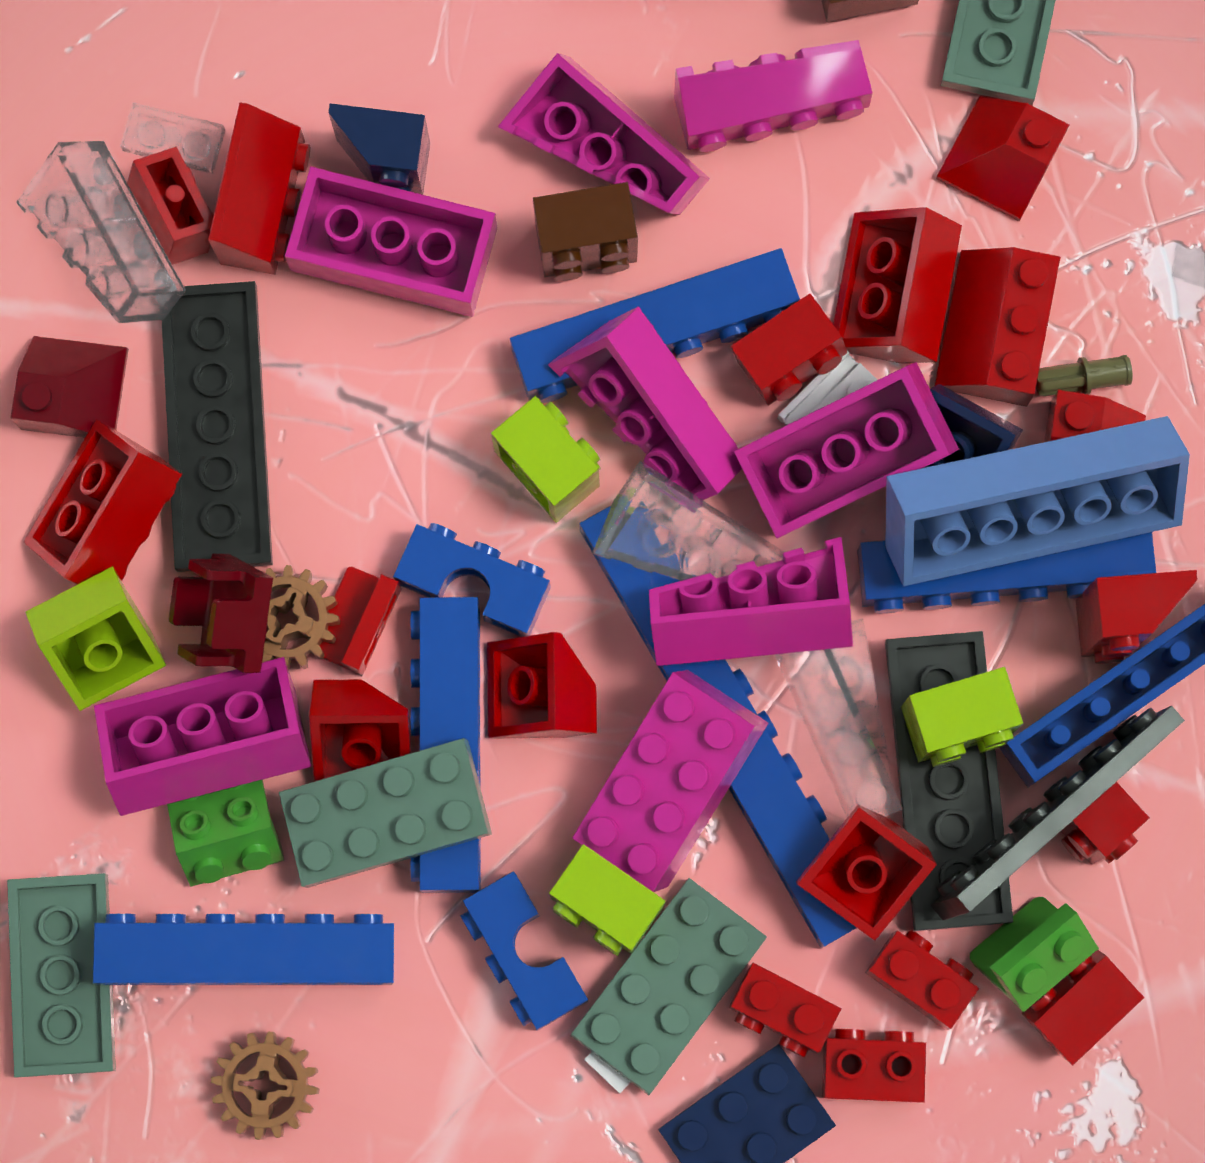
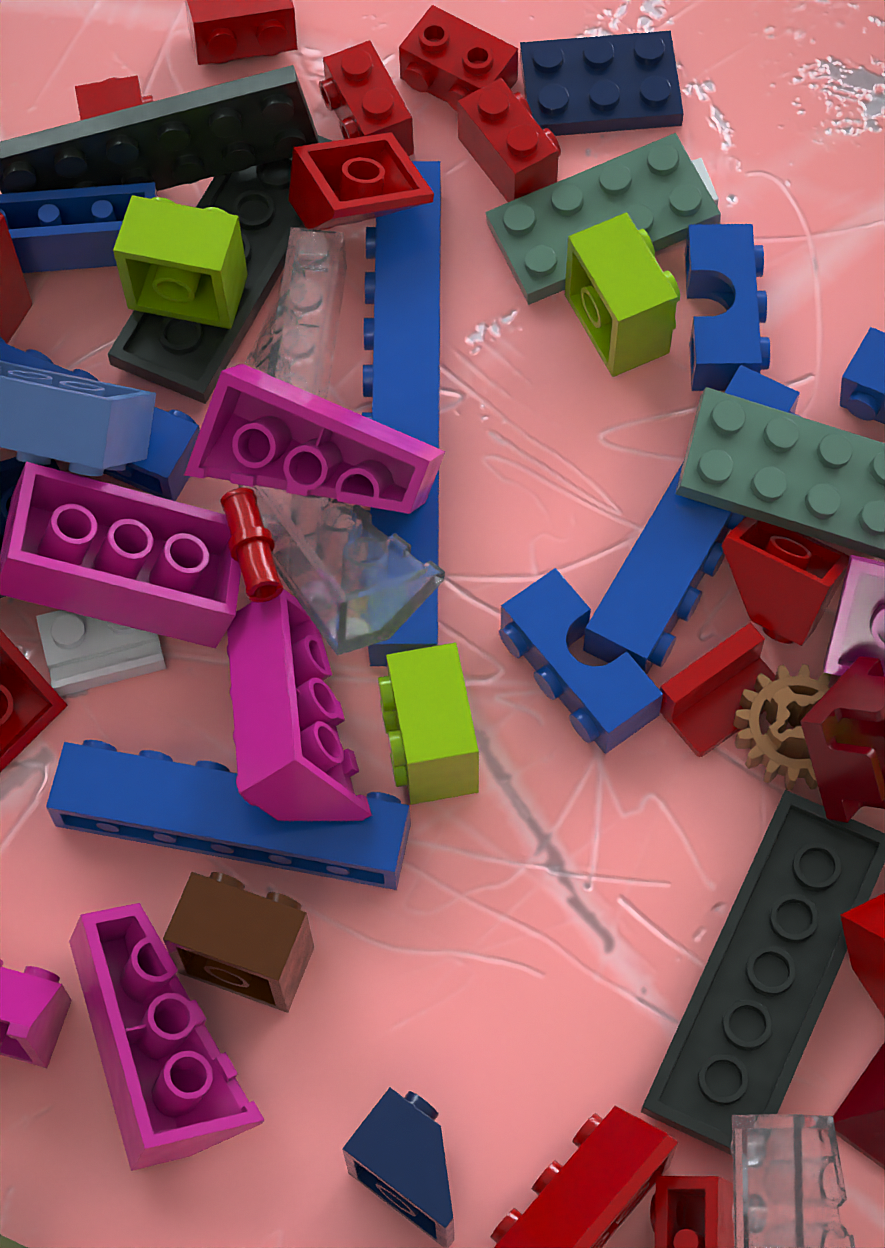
camera: 150 degrees left, 15 degrees down
dark pink brick [285,166,497,317] -> none
red slope [487,632,597,739] -> none
dark pink brick [572,670,769,892] -> none
red brick [730,293,847,406] -> none
bright green bracket [970,897,1099,1012] -> none
none -> red pin [220,488,283,602]

